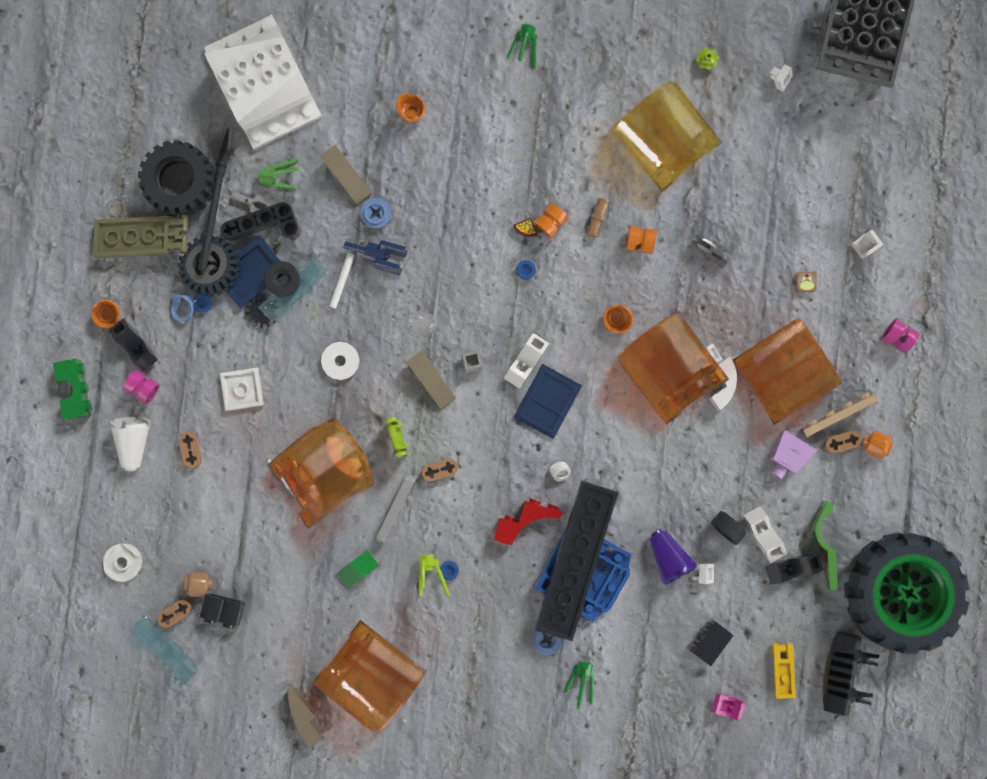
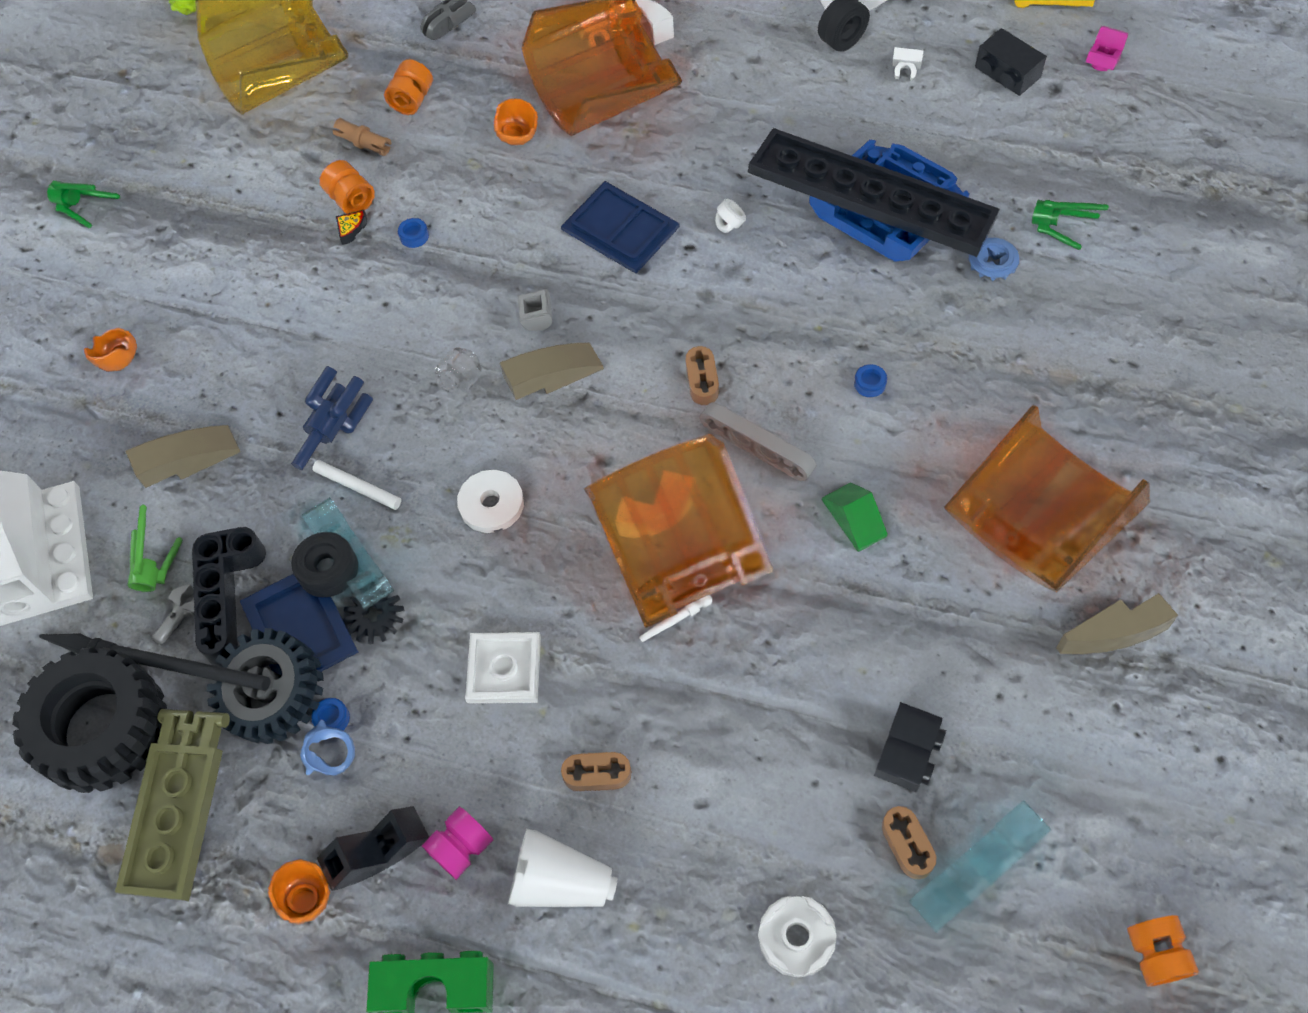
camera: 75 degrees left, 25 degrees down
medium nougat head [183,571,212,597] -> none
medium blue gear [361,198,391,228] -> none
lime container [385,417,410,457] -> none
lime plant [418,554,450,597] -> none
red arch [493,498,562,546] -> none
white brick [504,333,549,389] -> none
dark purple cone [649,529,697,585] -> none
none -> orange wheel [1127,915,1199,987]

